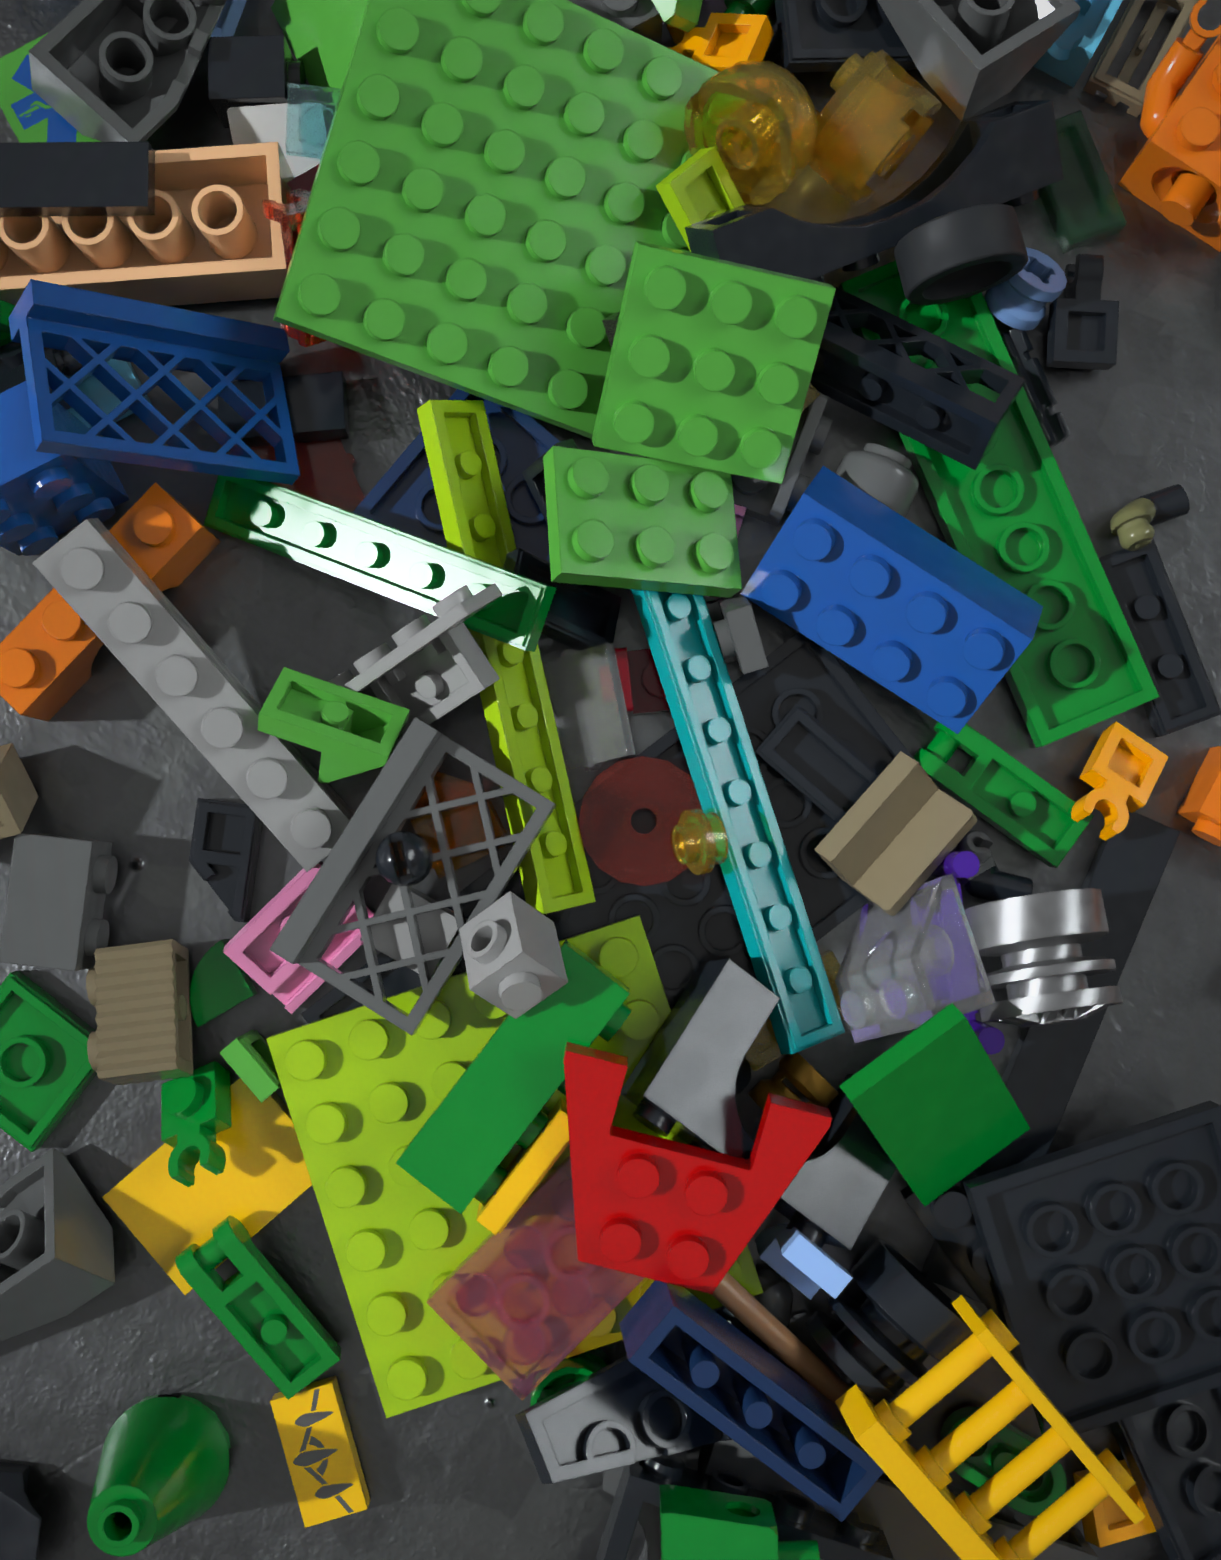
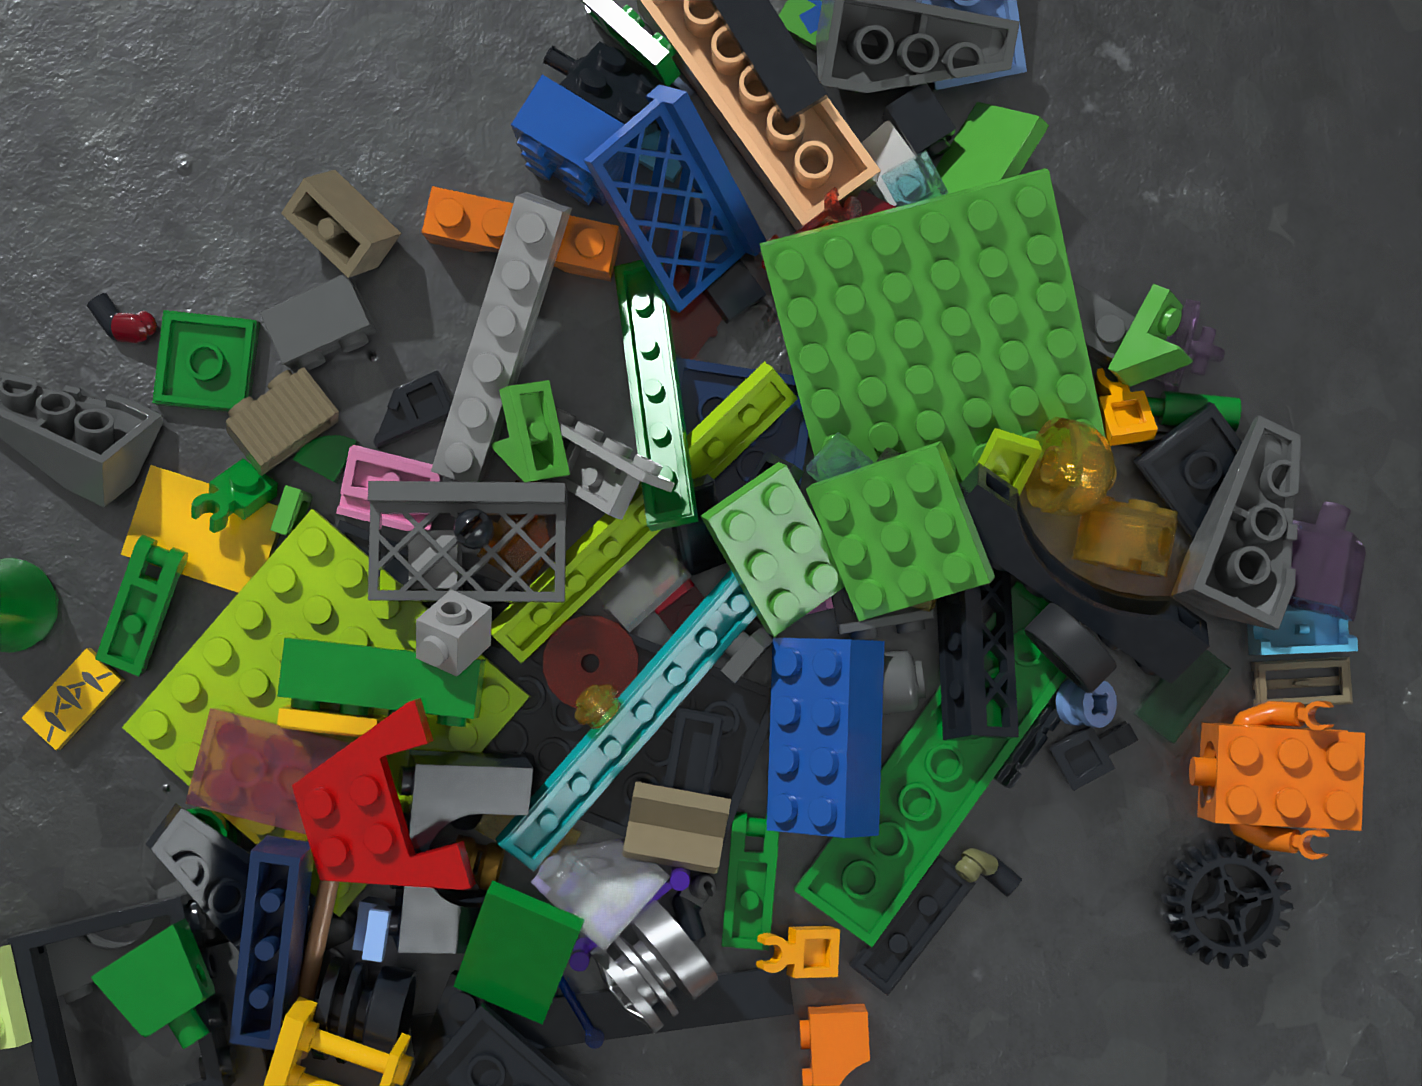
camera: 60 degrees right, 0 degrees up
none -> clear blue hinge [559,976,604,1049]
none -> clear light blue plate [806,432,874,482]

